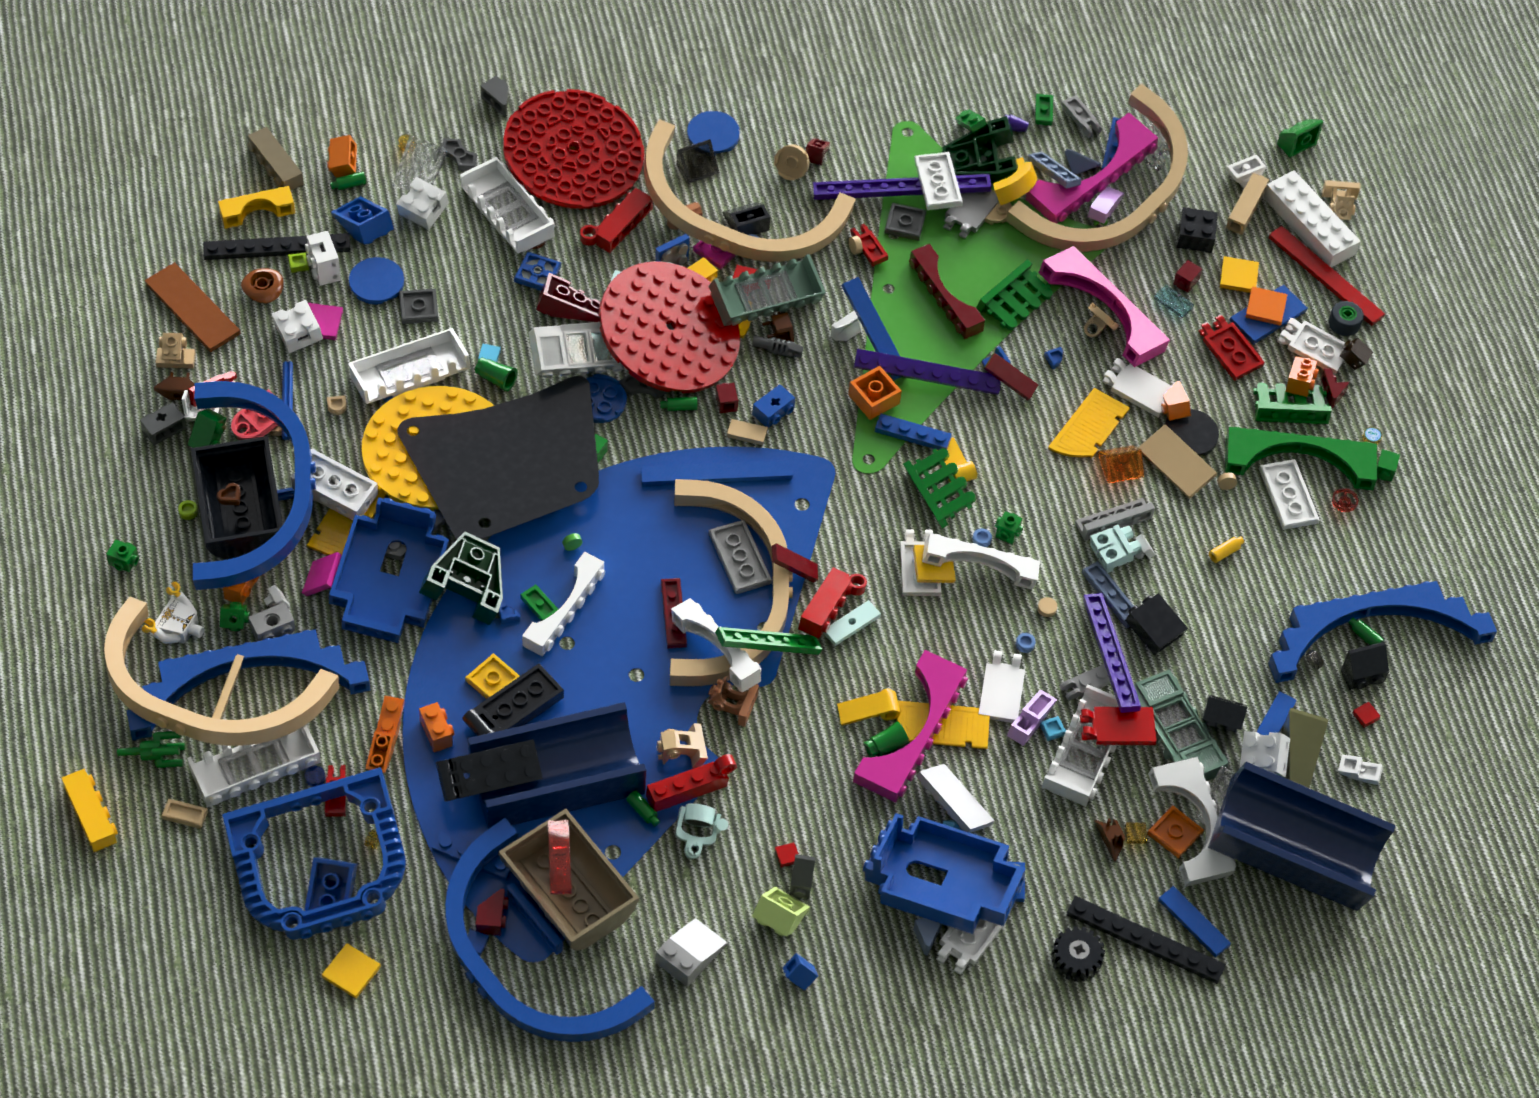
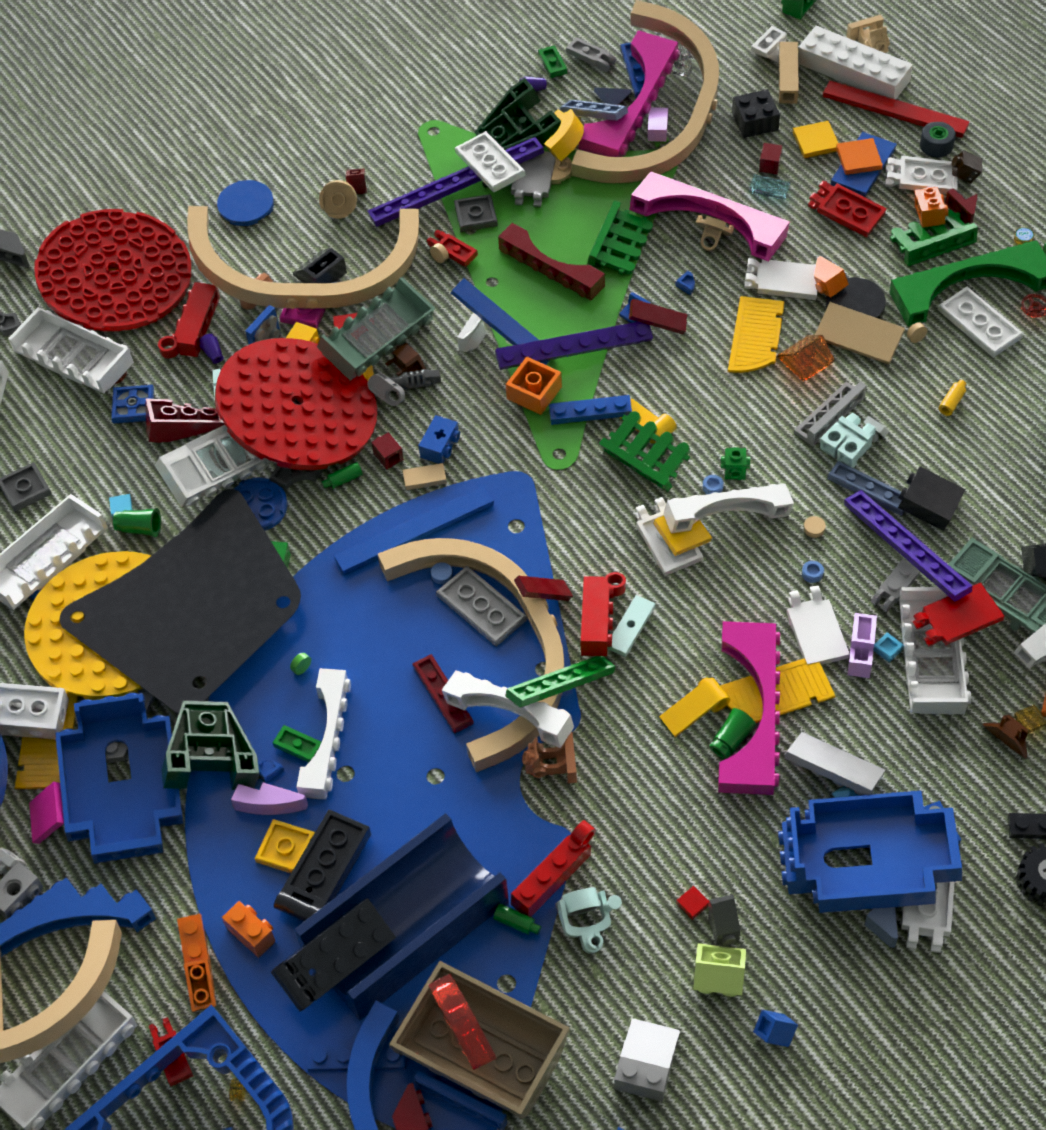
camera: 15 degrees left, 0 degrees up
clear blue tile [305,766,326,787] -> none
tan tile [656,723,708,768] -> none
clear smoke slope [676,139,720,184] -> none
green plate [955,109,987,132] -> none
none -> dark purple cone [199,334,224,364]
none -> lavender slope [231,783,308,815]
none -> light grey piece [368,373,405,406]
none -> medium blue tile [431,562,453,584]

